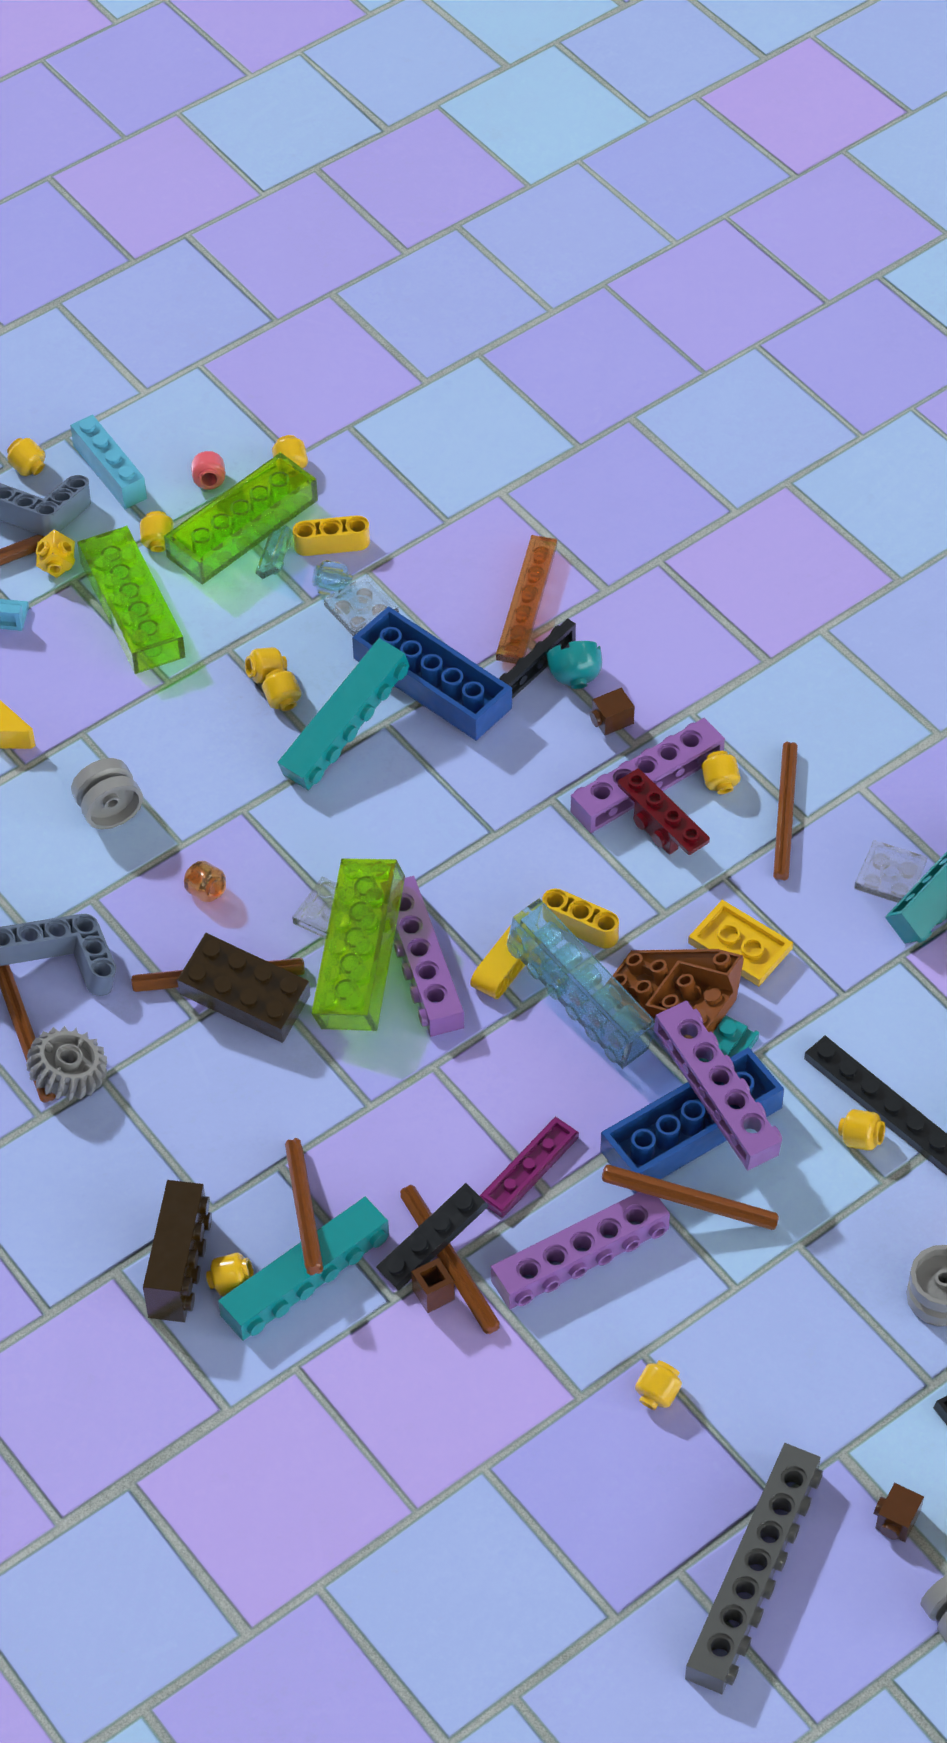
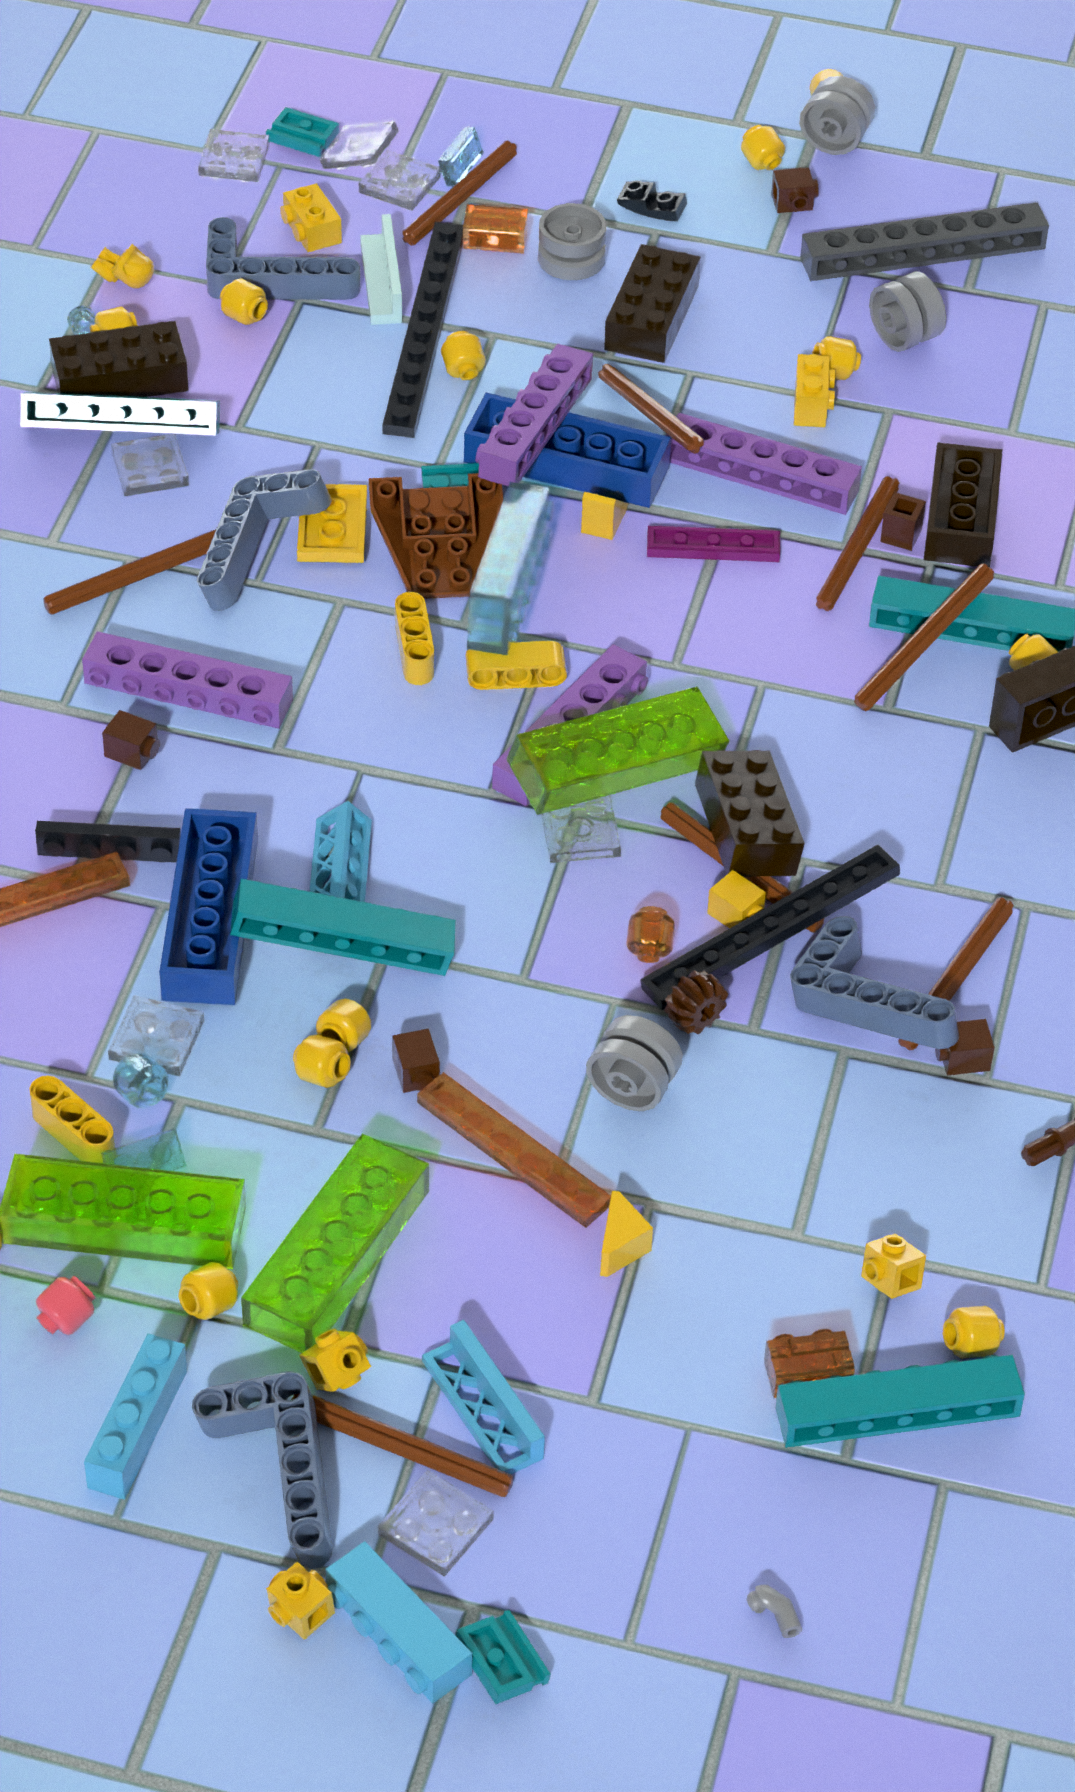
camera: 130 degrees left, 5 degrees down
yellow head [7,438,46,476] -> none
light grey gear [26,1026,107,1101] -> none
black plate [376,1183,489,1291] -> none
teal cylinder [547,641,602,689] -> none
dark red bracket [618,769,710,855] -> none
yellow head [701,751,741,794] -> none
none -> sand blue beam [197,469,332,611]
none -> medium azure fence [309,801,372,902]
none -> reddish brown brick [392,1028,440,1093]
none -> clear orange plate [417,1072,611,1228]
none -> yellow slope [581,492,628,540]
none -> dark brown brick [604,244,701,363]
none -> black plate [640,845,900,1011]
none -> reddish brown gear [664,970,728,1034]
none -> yellow brick [707,870,766,929]
none -> yellow brick [793,354,835,427]
none -> light grey wheel [869,271,946,352]
none -> dark brown brick [923,442,1002,567]

